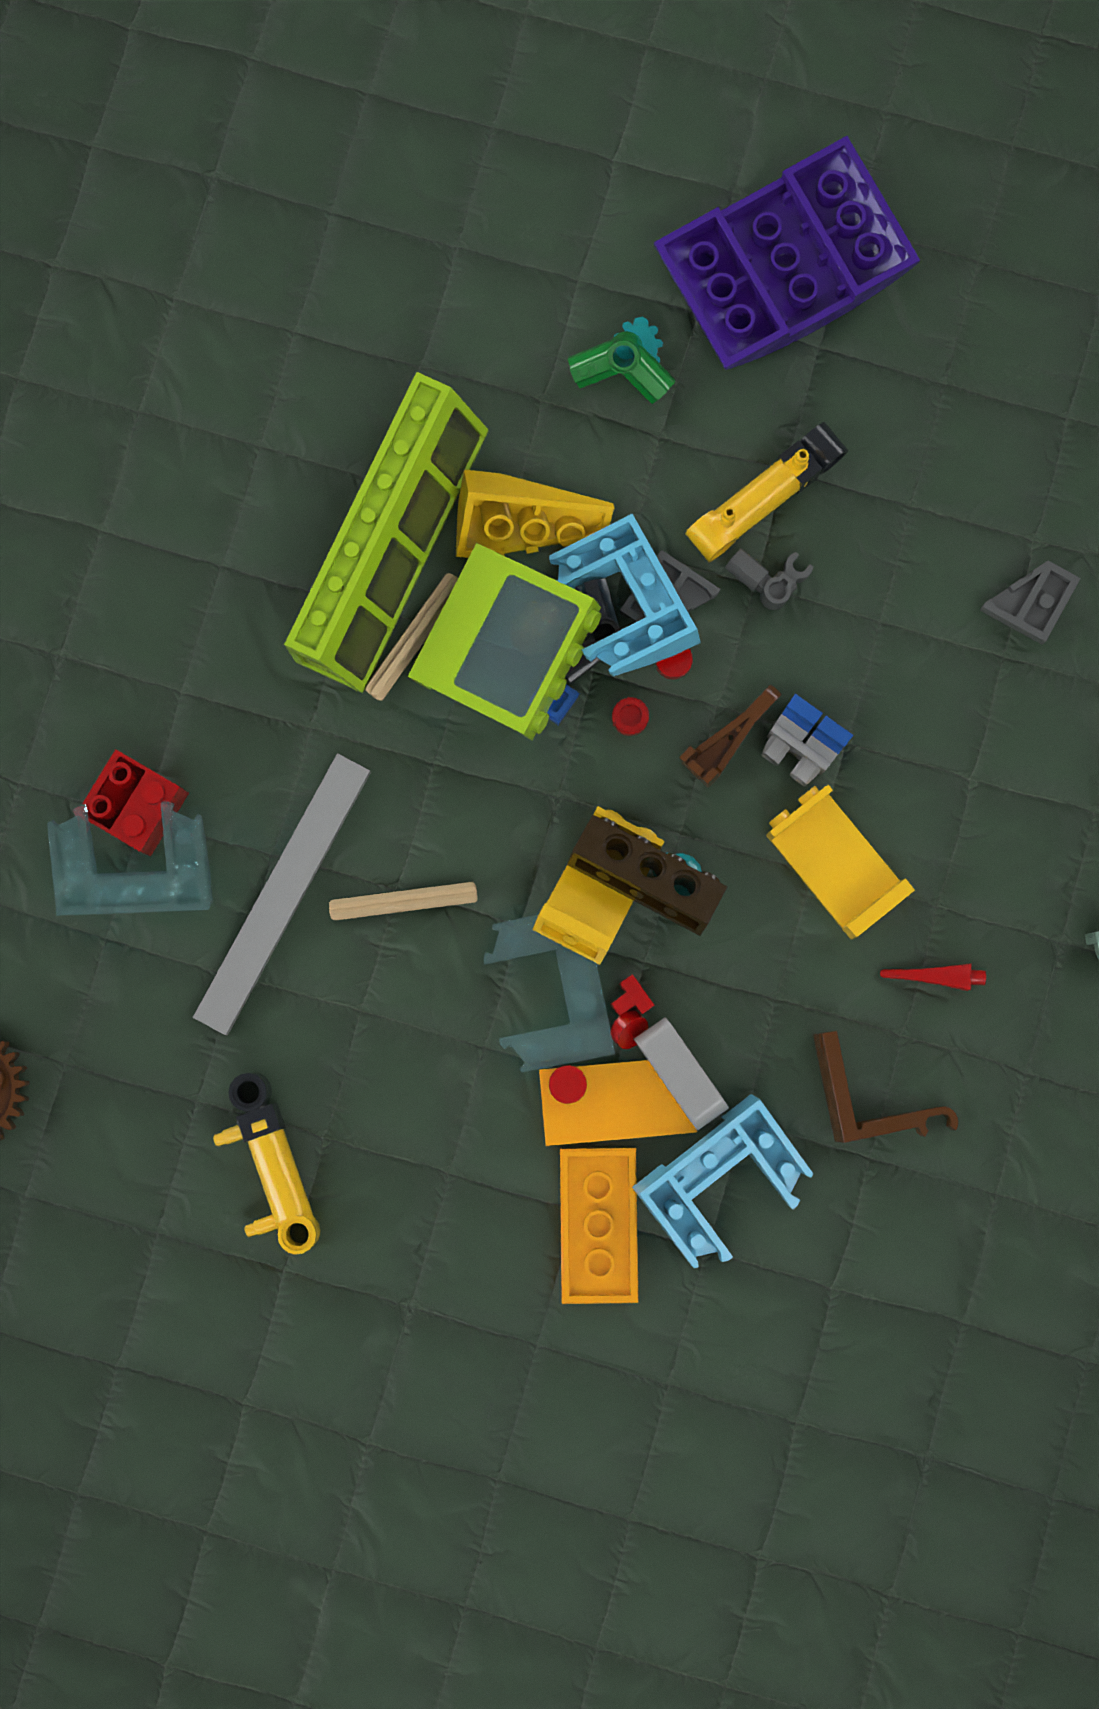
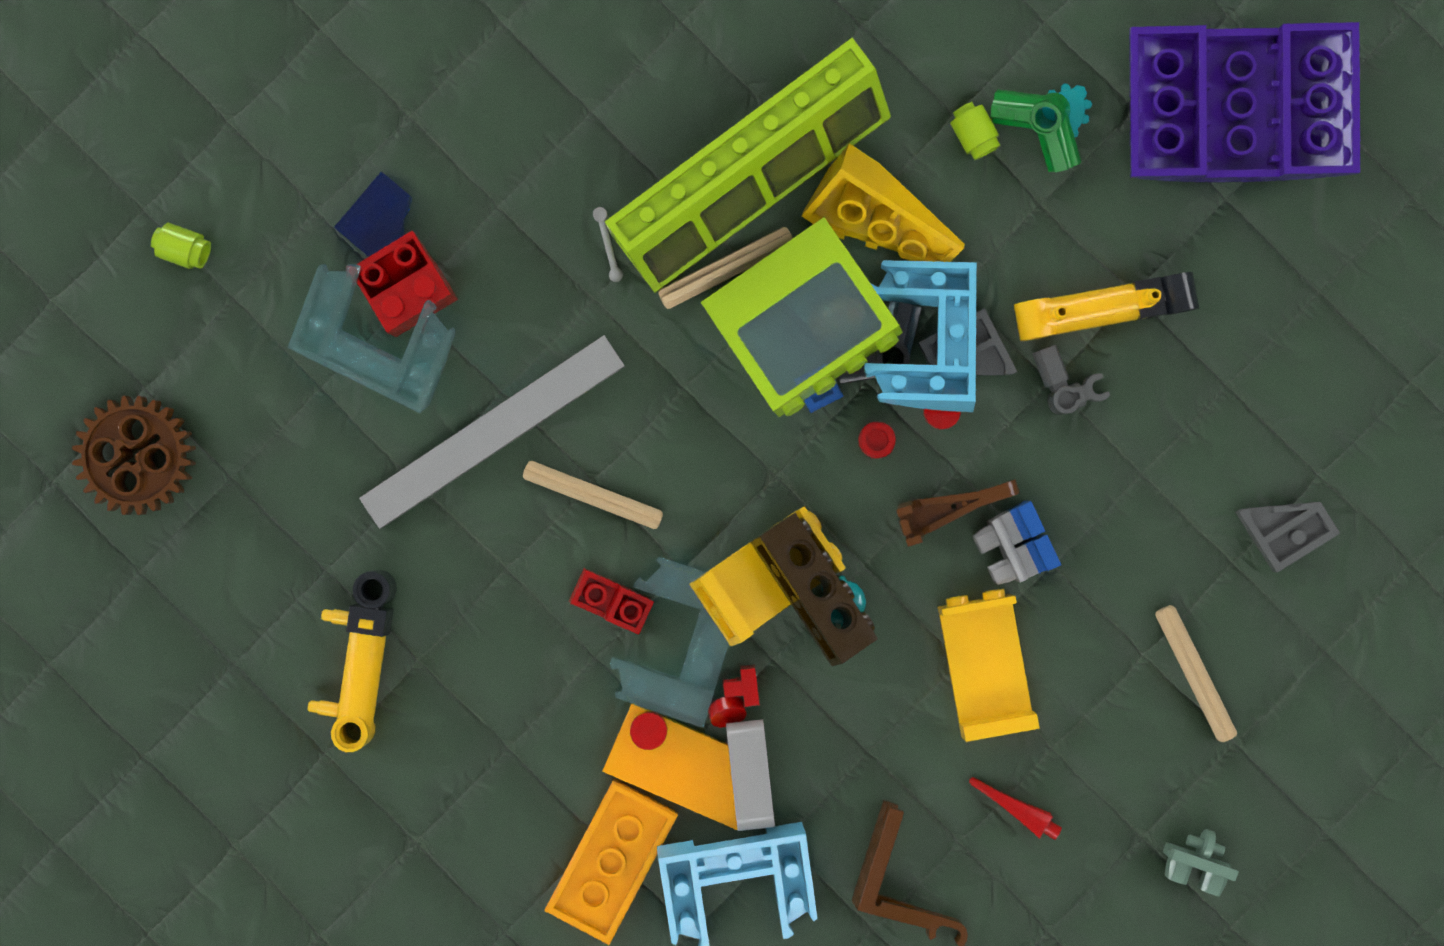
camera: 30 degrees right, 5 degrees up
none -> clear blue wing [334,171,412,257]
none -> red slope [569,568,654,635]
none -> light grey hinge [593,207,623,282]
none -> lime brick [950,102,1001,160]
none -> tan axle [1155,605,1237,742]

